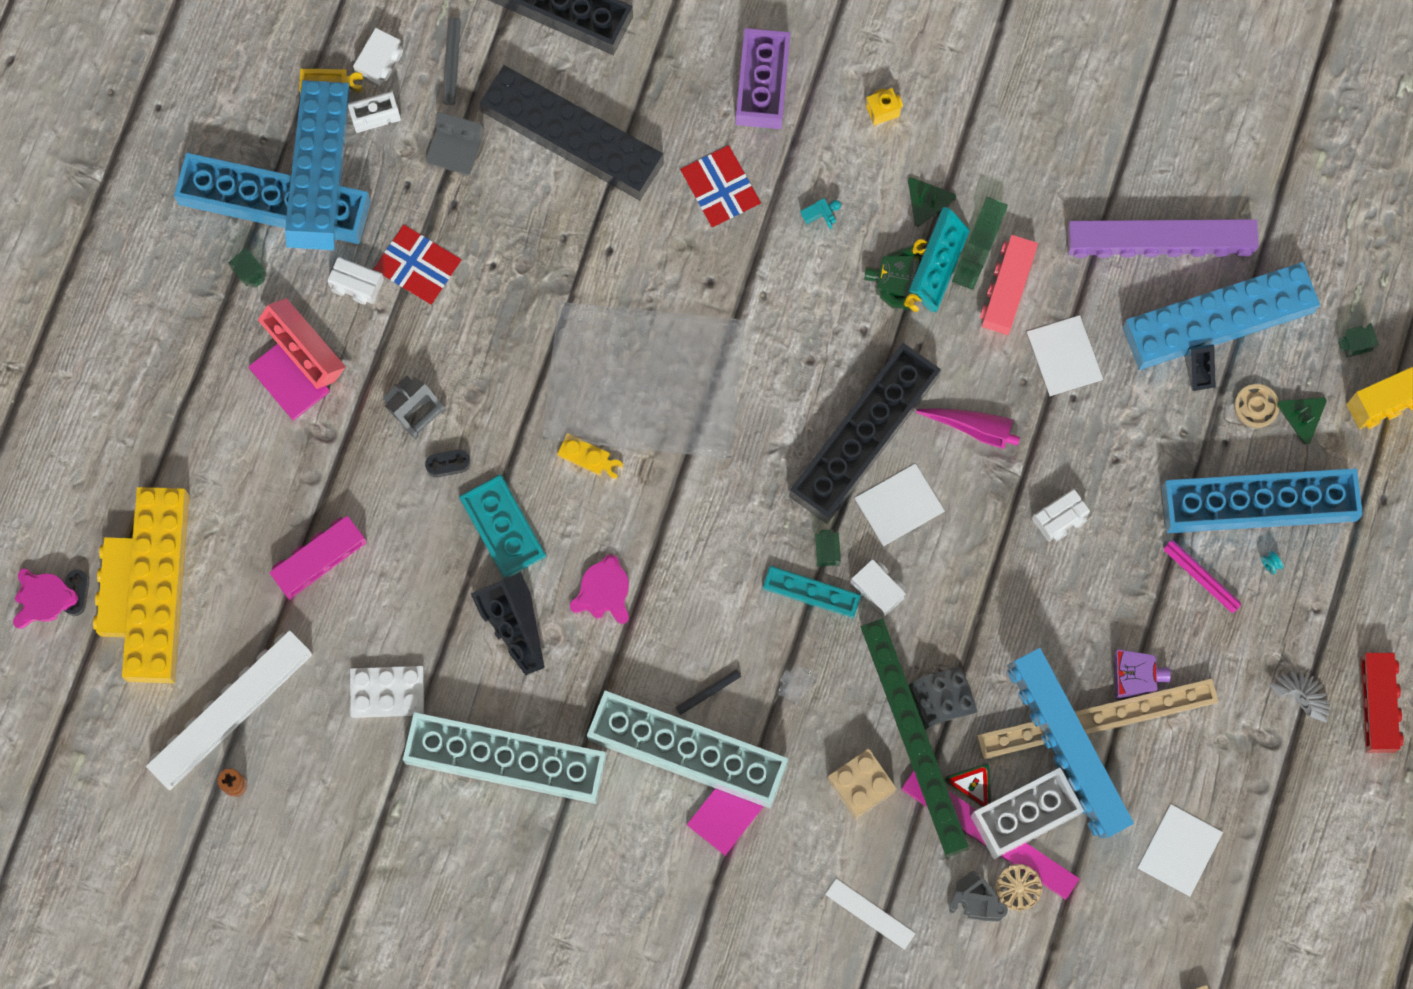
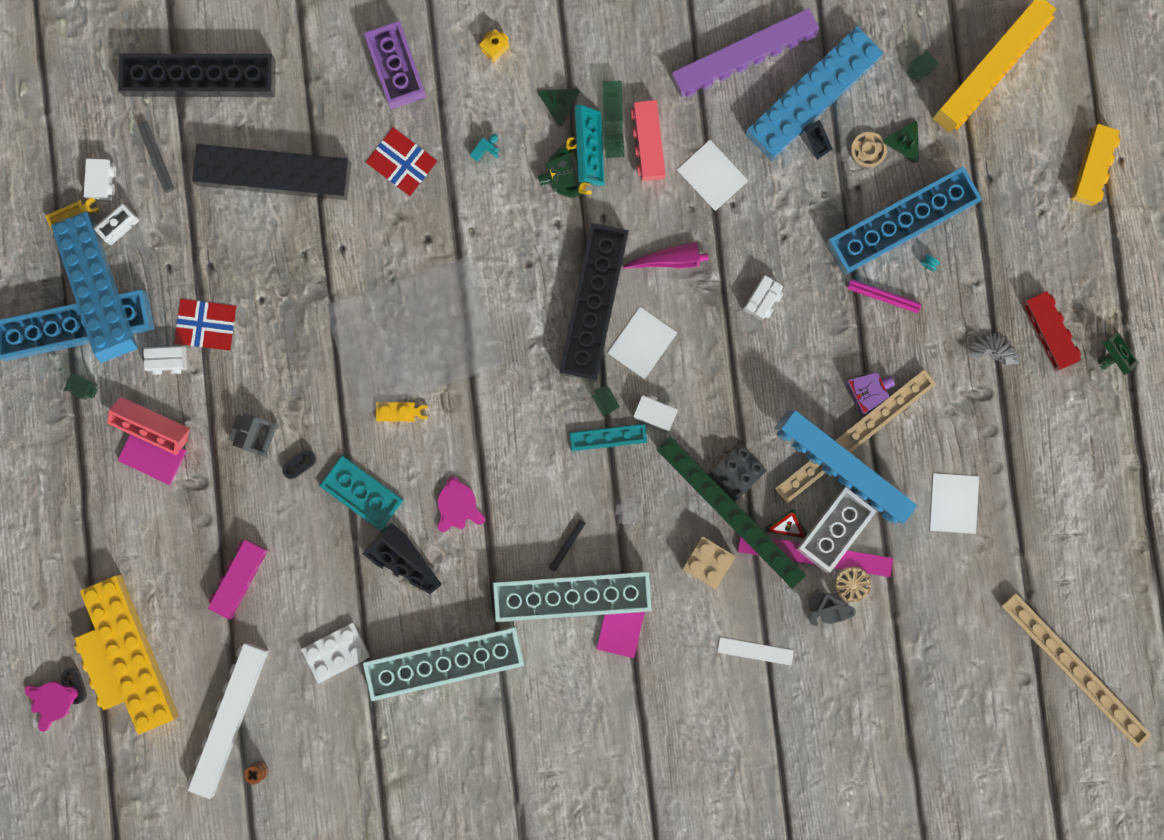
camera: 20 degrees left, 10 degrees up
dark grey bracket [426,112,484,176] -> none

